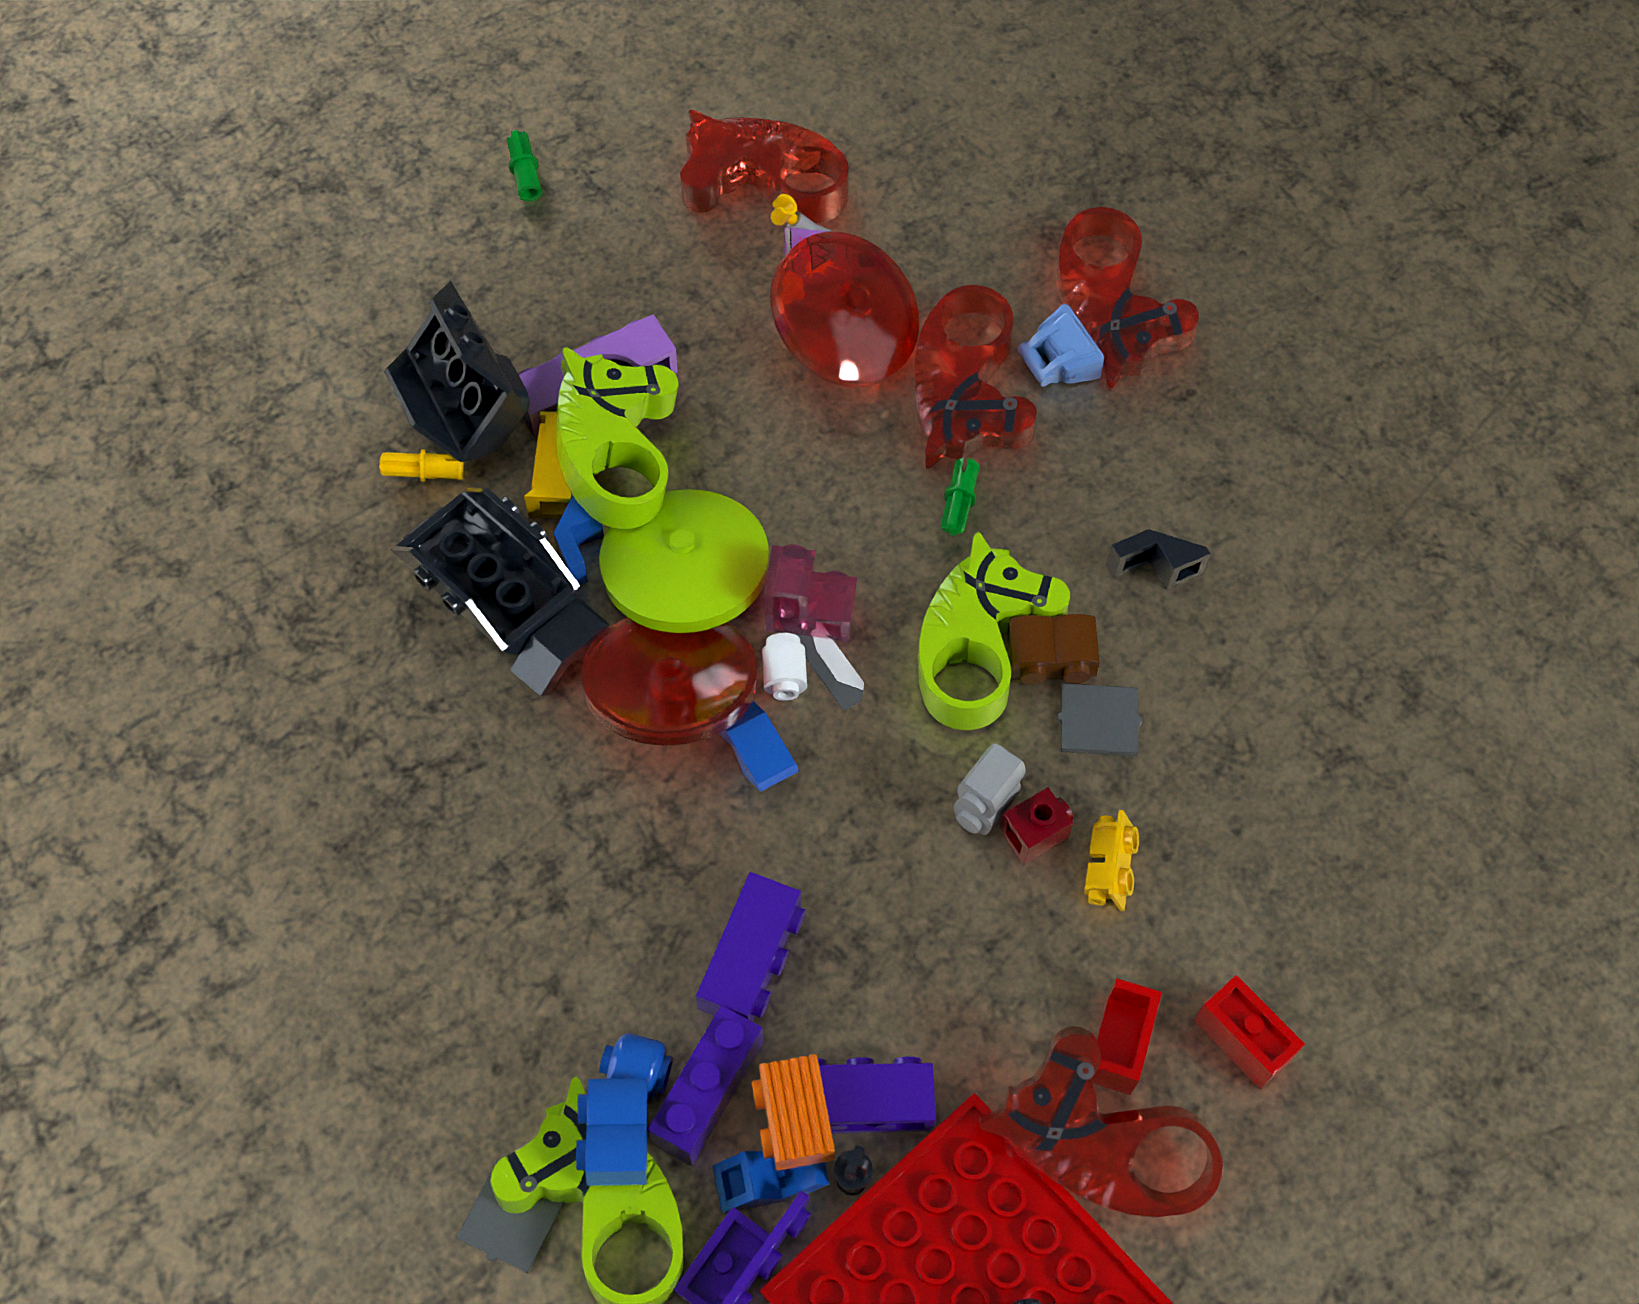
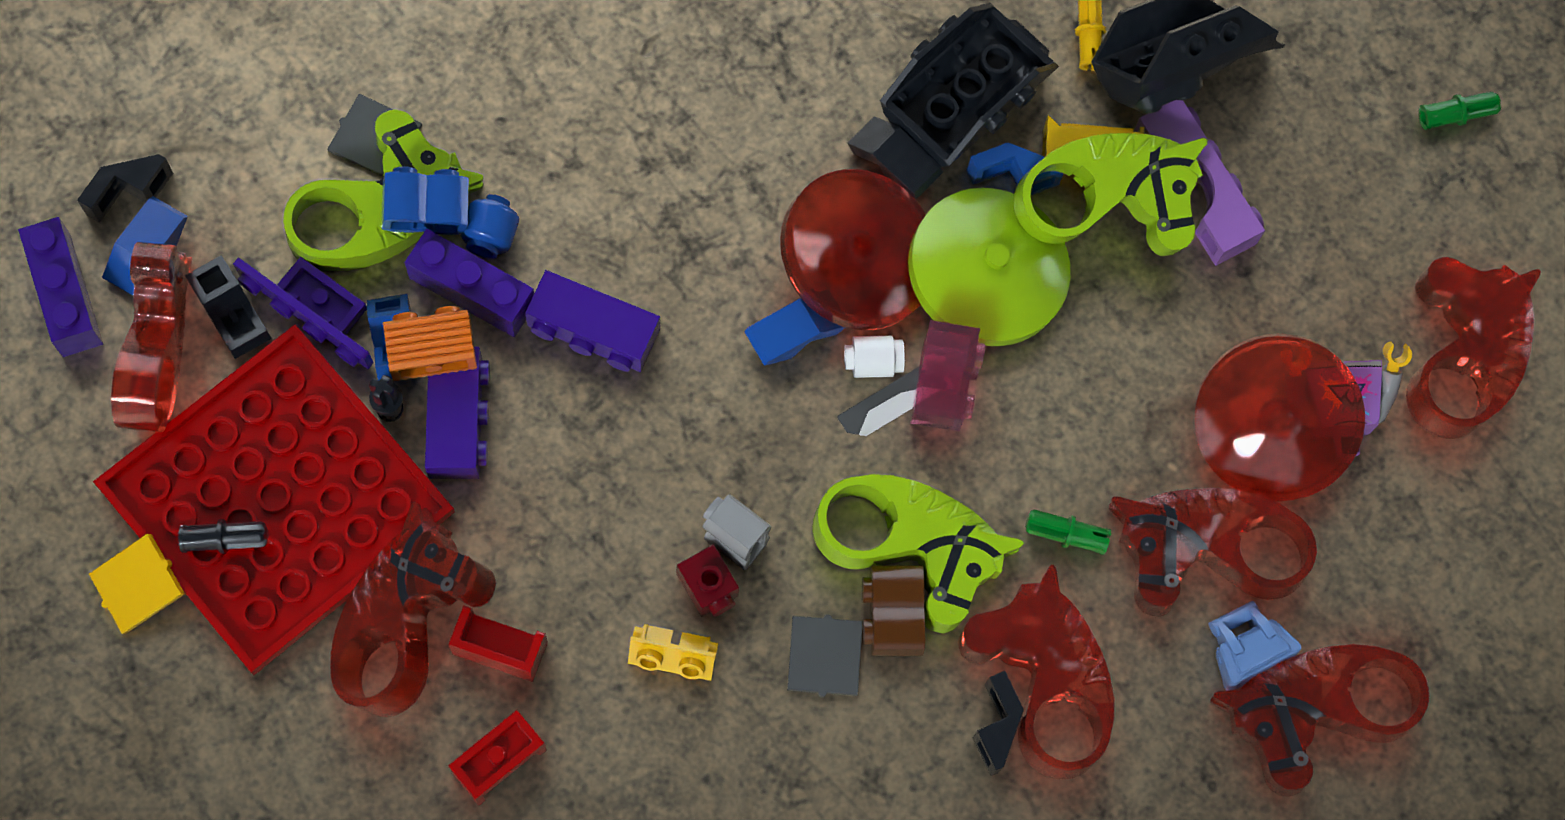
camera: 85 degrees right, 10 degrees up
none -> clear red animal [958,564,1114,779]

